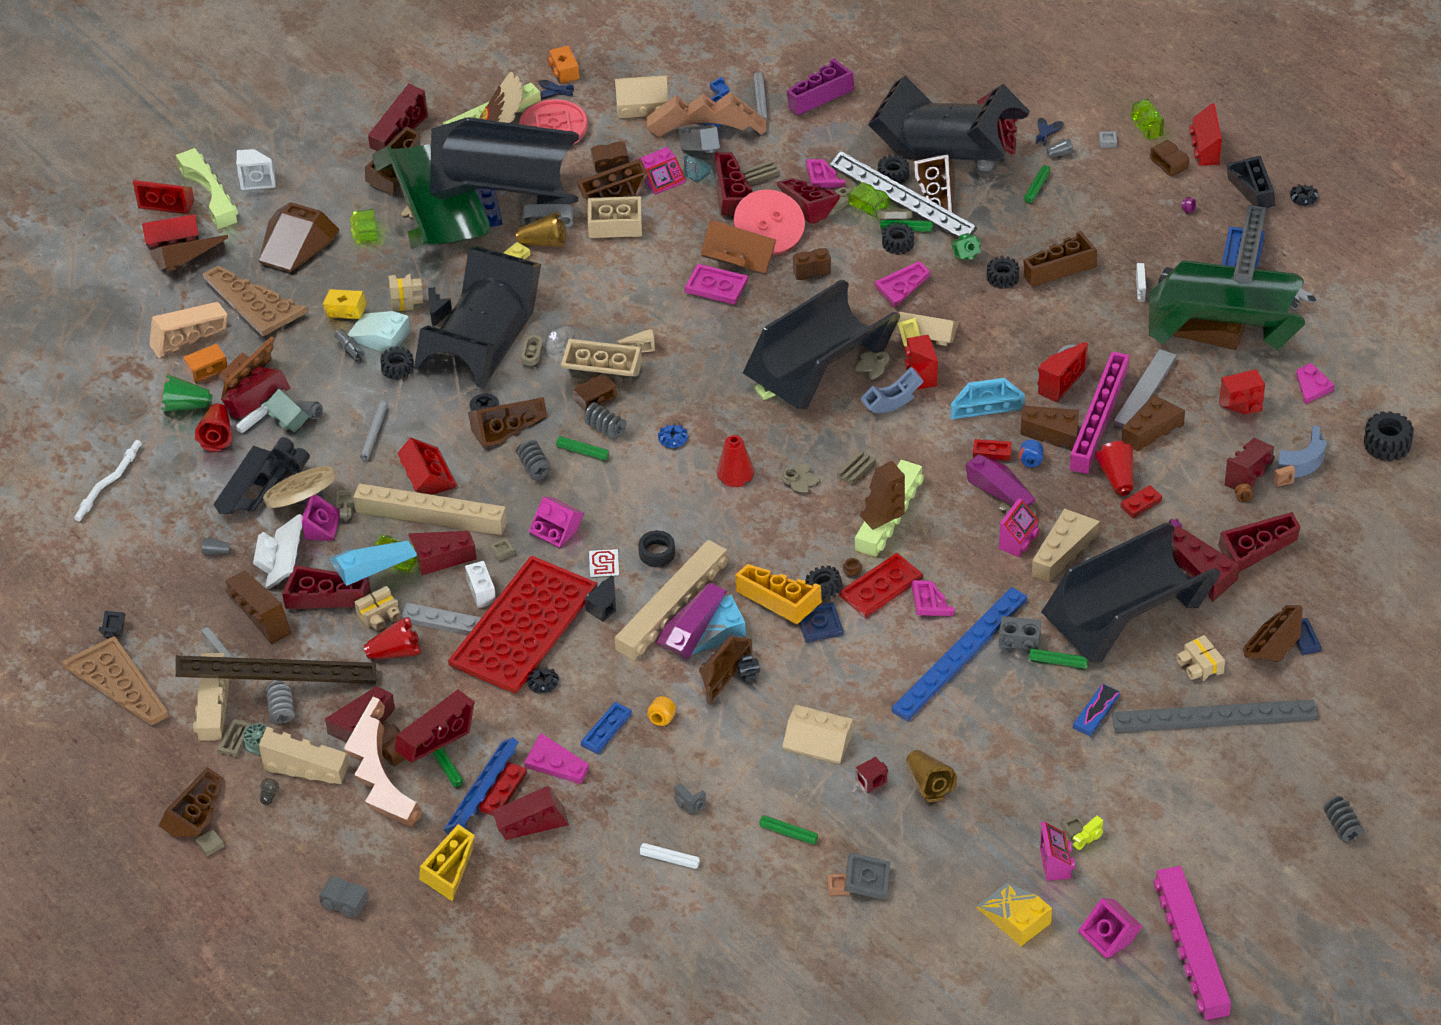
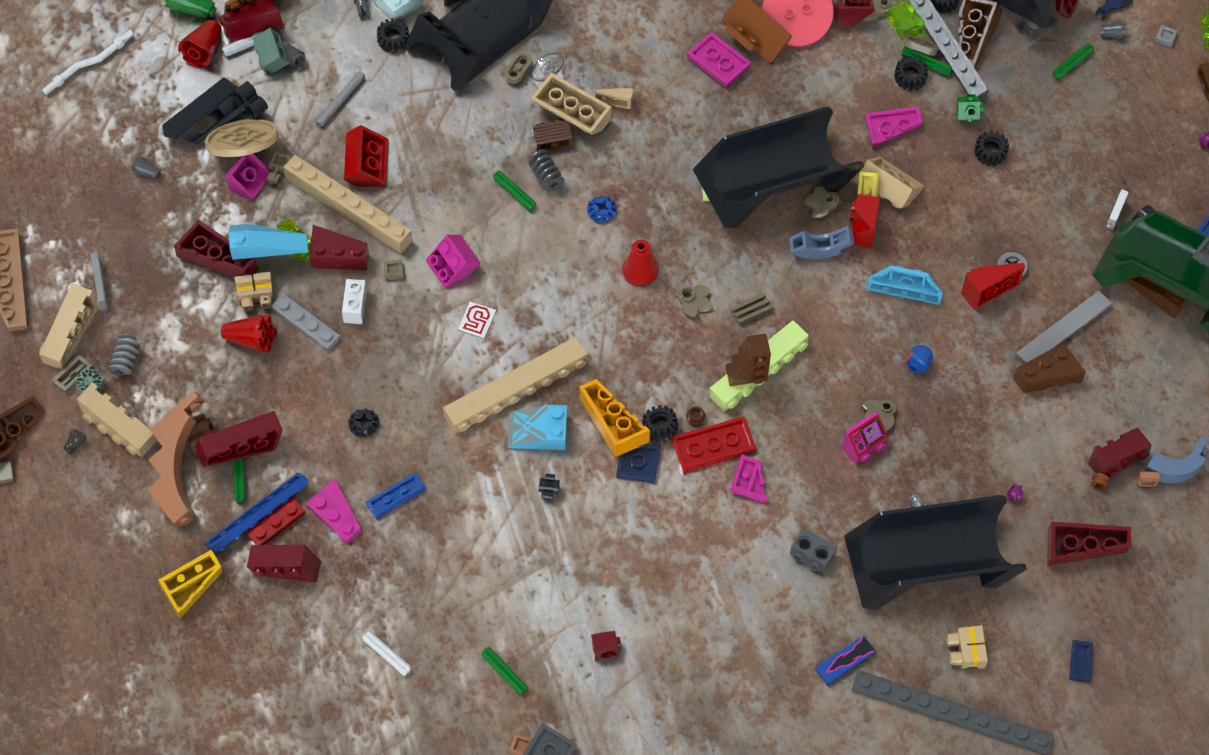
camera: 20 degrees right, 15 degrees up
black bracket [98,611,126,639] -> none
dark brown plate [175,655,377,684] -> none
reddish brown wedge [225,570,291,644] -> none
white bracket [253,514,303,589] -> none
dark grey brick [319,876,369,917] -> none
dark red wedge [325,686,395,743] -> none
red plate [448,555,598,694] -> none
reddish brown wedge [468,397,547,447] -> none
black gear [469,393,499,411] -> none
dark grey piece [515,440,550,481] -> none
black slope [585,575,616,622] -> none
black tyre [638,530,675,567] -> none
light orange head [647,696,676,726] -> none
magenta wedge [655,583,727,659] -> none
dark grey bracket [674,783,706,815] -> none
reddish brown wedge [699,635,753,705] -> none
tan slope [782,704,853,765] -> none
reddish brown brick [793,248,831,280] -> none
blue plate [892,587,1027,722] -> none
pearl gold cone [906,750,957,802] -> none
magenta wedge [965,455,1035,506] -> none
red plate [973,439,1012,460] -> none
reddish brown wedge [1021,406,1079,451] -> none
reddish brown wedge [1023,231,1097,287] -> none
green axle [1029,648,1088,669] -> none
tan wedge [1032,509,1100,583] -> none
dark pink brick [1070,351,1130,474] -> none
red cone [1095,441,1134,496] -> none
red plate [1120,485,1162,518] -> none
dark red wedge [1171,525,1239,602] -> none
red slope [1219,369,1265,415] -> none
reddish brown wedge [1243,605,1303,662] -> none

